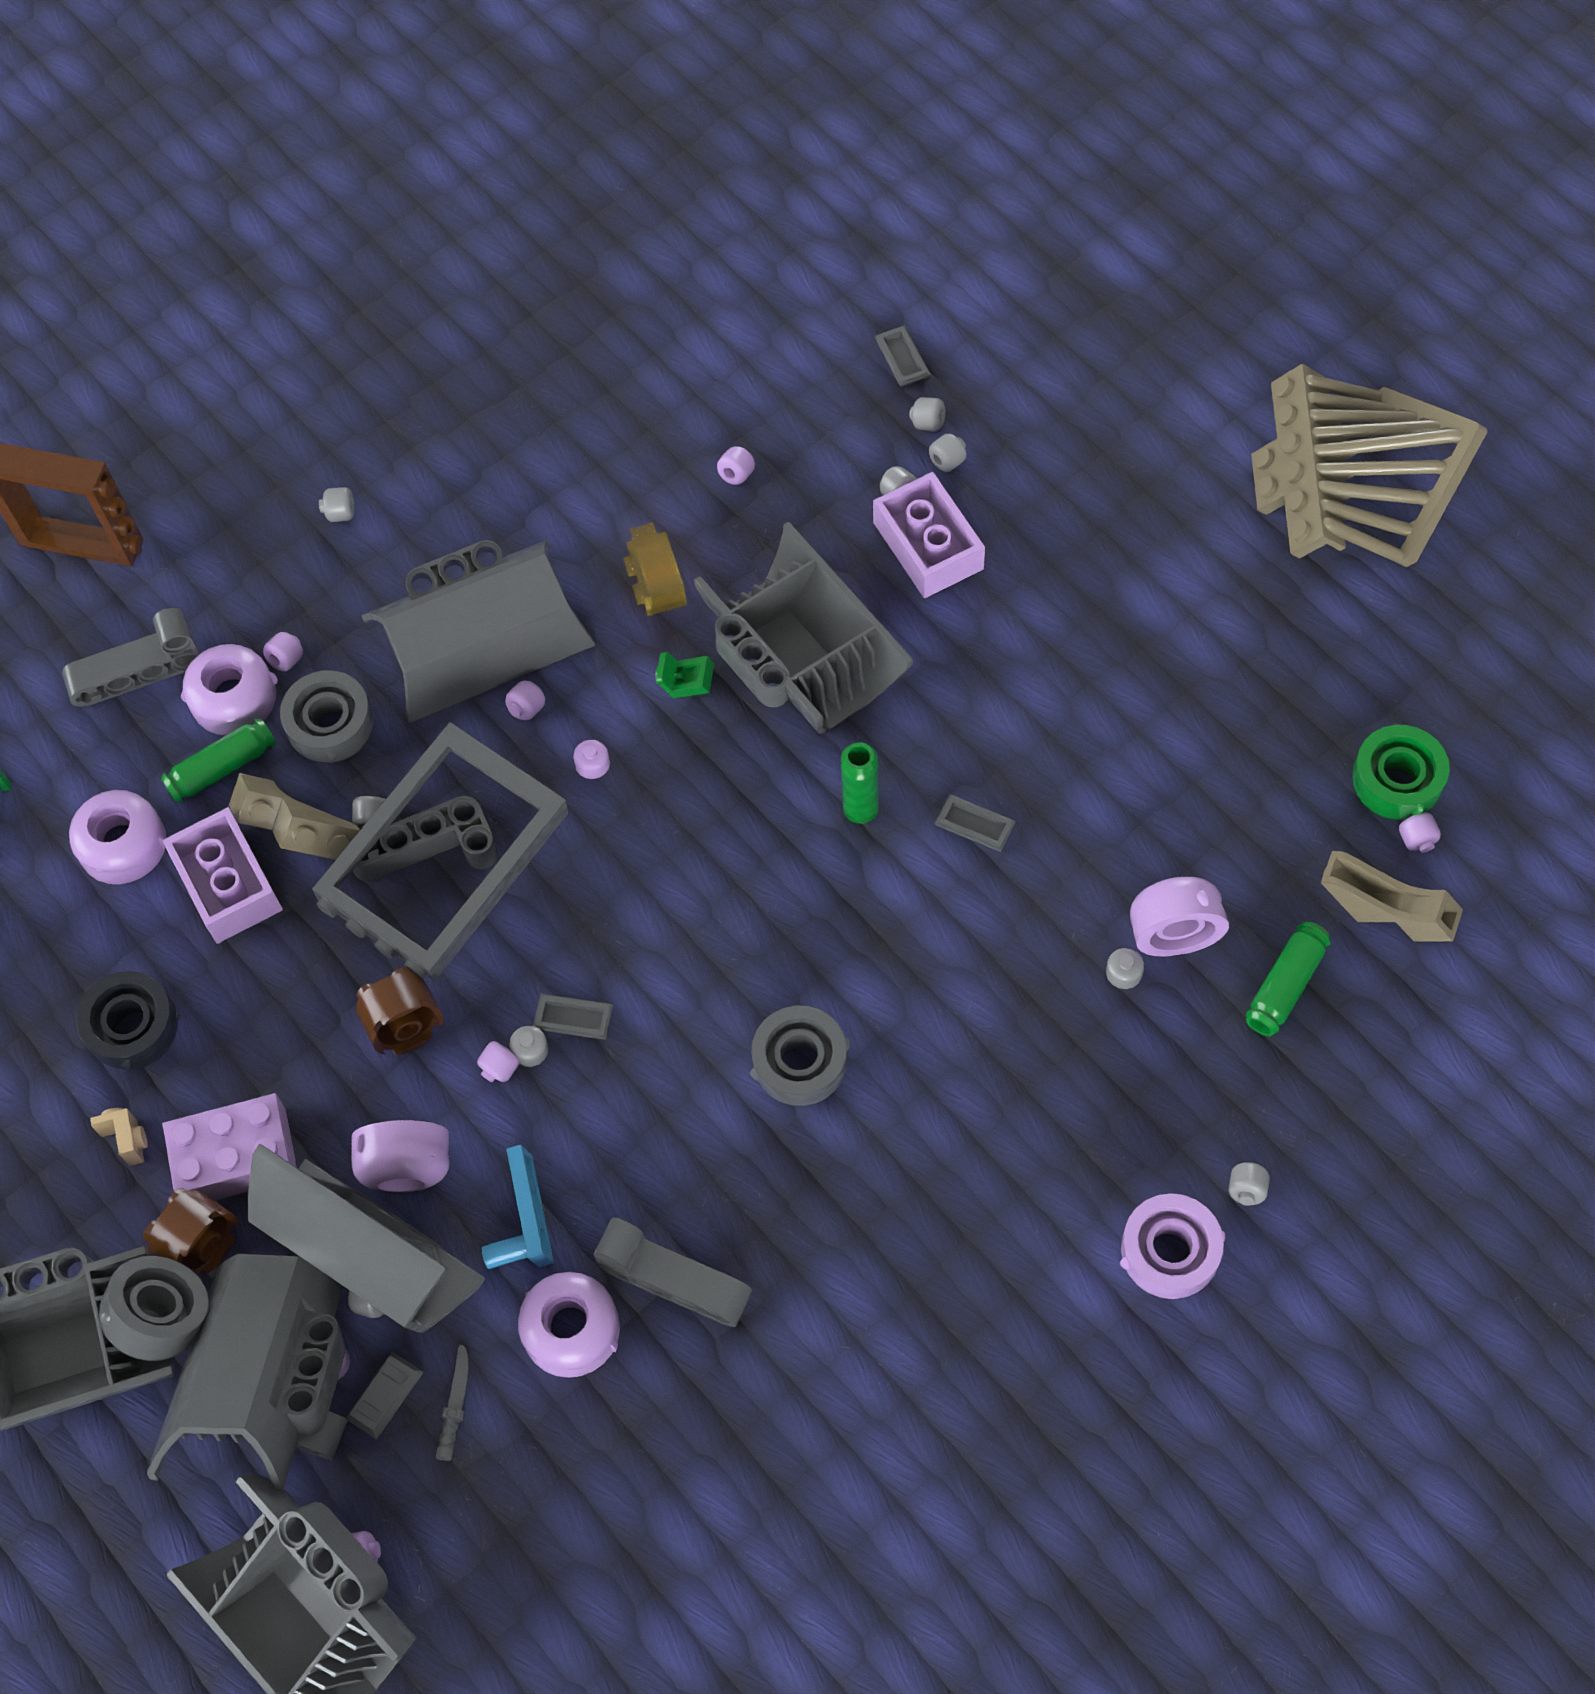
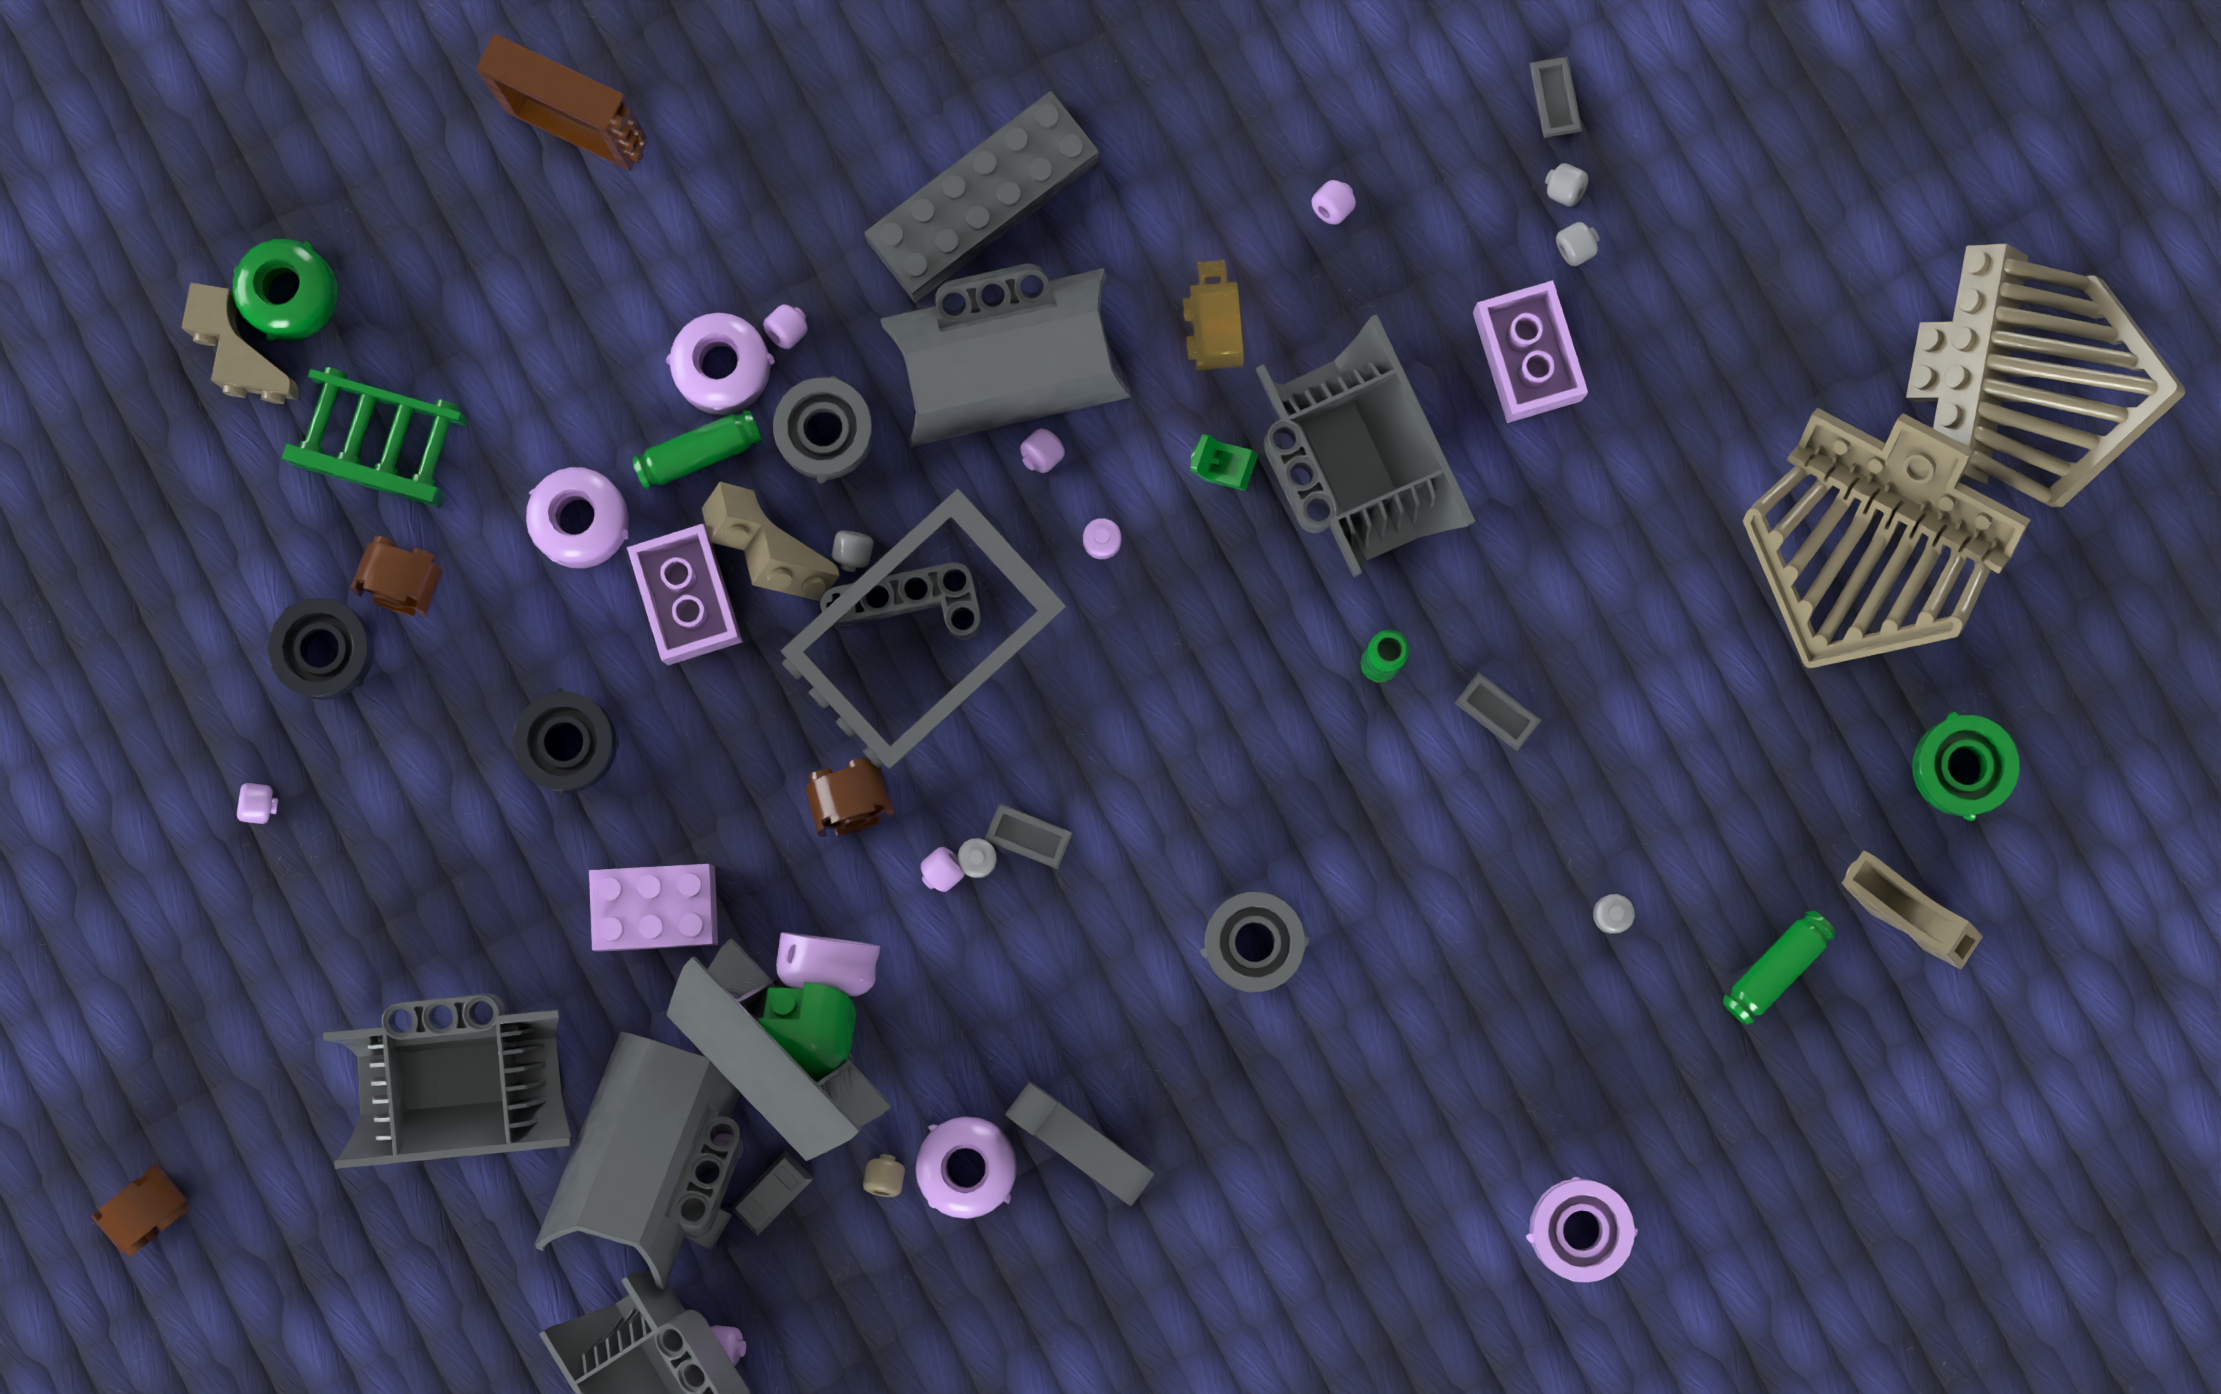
camera: 10 degrees right, 20 degrees up
dark grey beam [62,608,200,707] -> none
tan bracket [90,1108,147,1166] -> none
dark grey piece [99,1256,209,1361] -> none
reddish brown brick [143,1188,239,1274] -> none
light grey piece [319,487,355,522] -> none
dark grey piece [435,1345,469,1461] -> none
dark azure piece [482,1145,554,1269] -> none
light grey piece [879,466,917,495] -> none
lavender piece [1130,877,1229,957] -> none
light grey piece [1228,1162,1270,1206] -> none
lavender piece [1399,812,1441,853] -> none
none -> green brick [758,982,857,1082]
none -> dark tan piece [863,1154,905,1197]
none -> dark grey brick [865,91,1099,303]
none -> dark tan plate [1743,408,2031,668]

